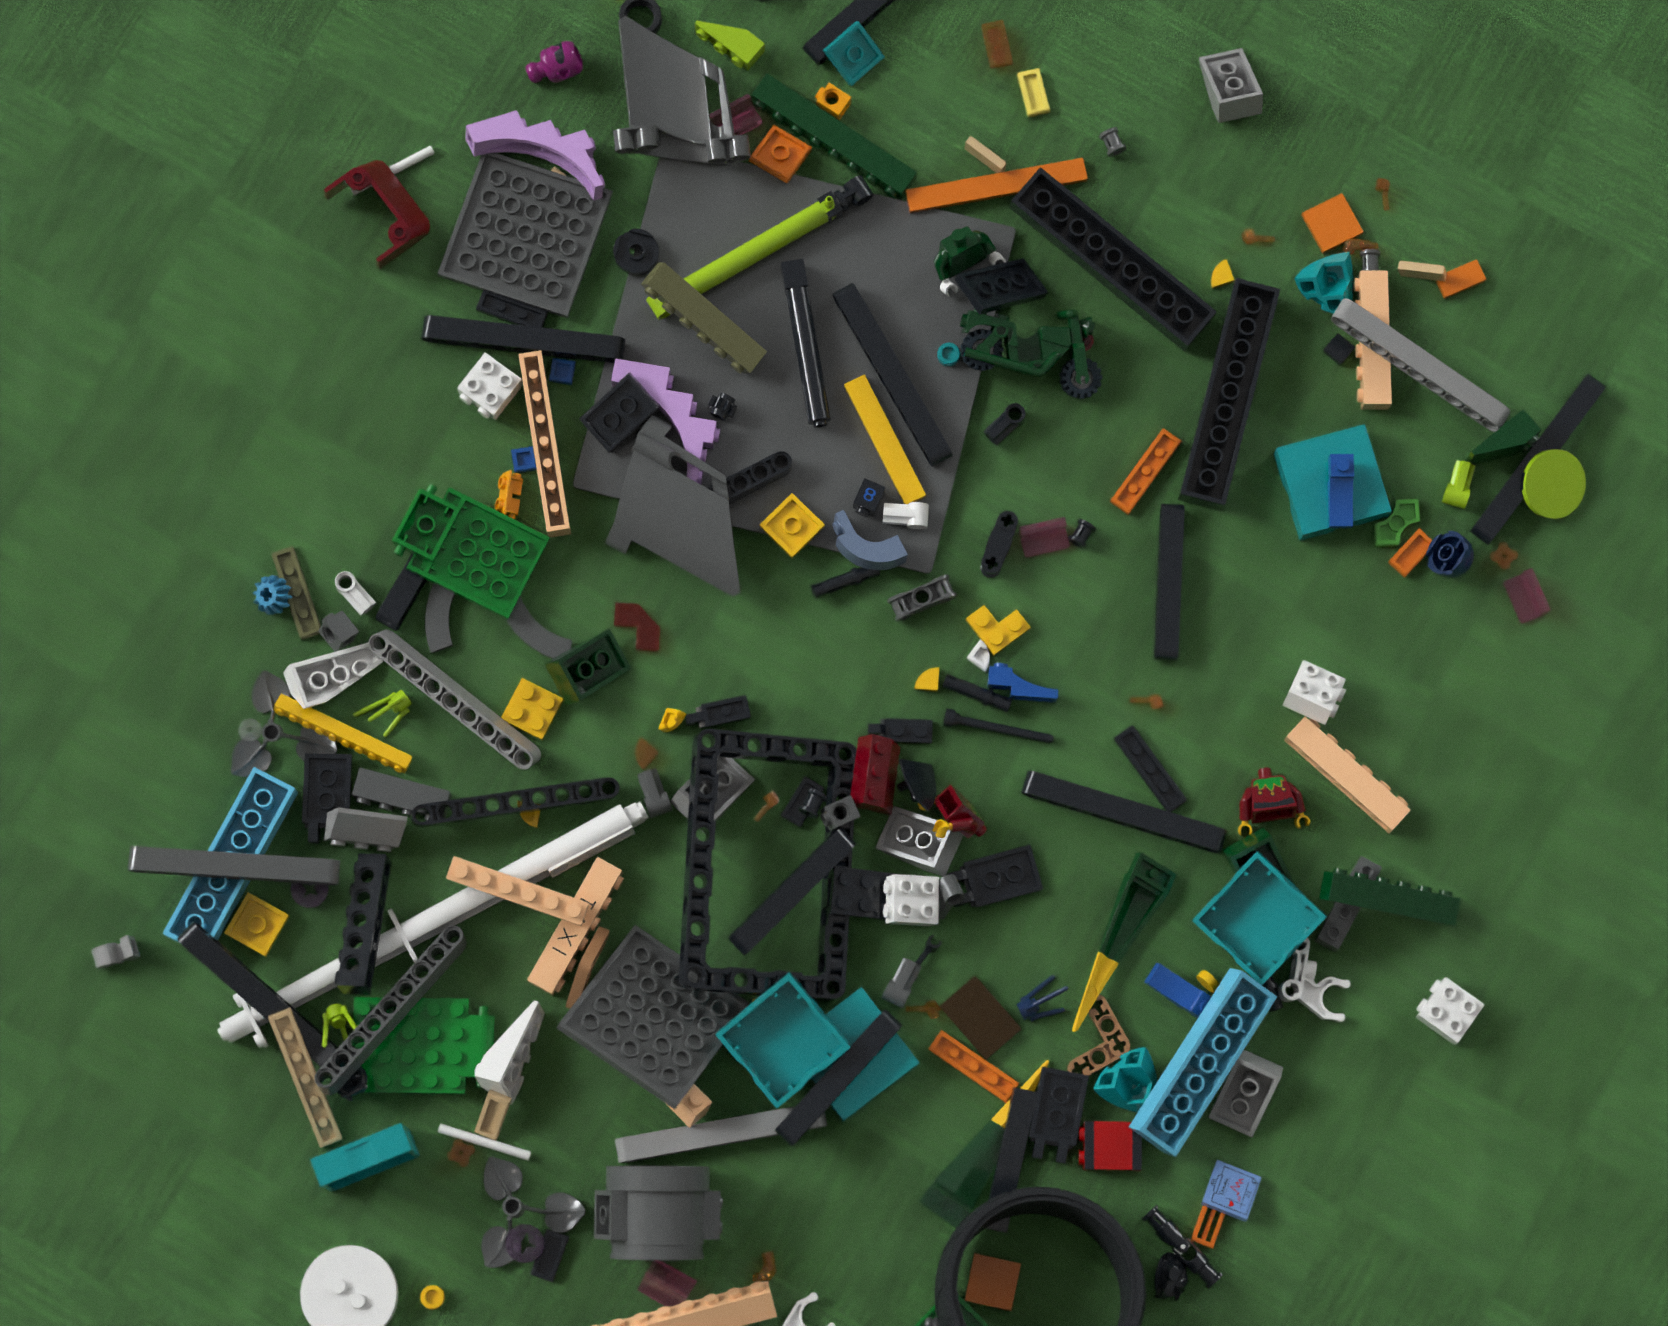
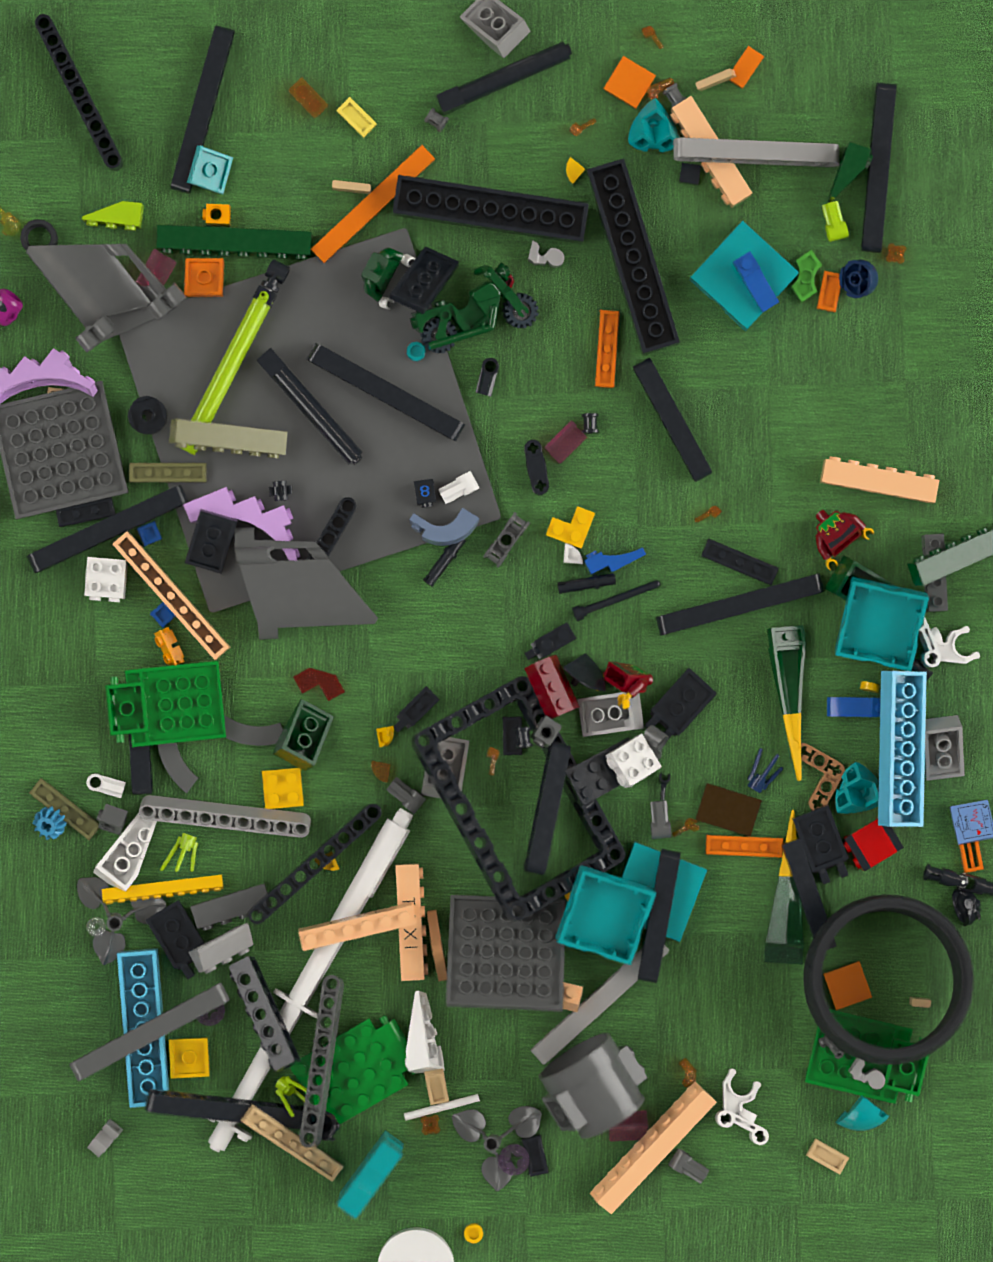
camera: 30 degrees left, 10 degrees up
yellow plate [759,493,825,558] -> none
yellow tile [844,374,926,505] -> none
yellow tile [914,667,939,692] -> none
white brick [1282,660,1346,725] -> none
clear pink panel [1503,568,1550,624] -> none
lime tile [1522,449,1586,519] -> none
none -> olive tile [129,463,207,483]
none -> black brick [436,41,572,116]
none -> light grey leg [528,241,564,268]

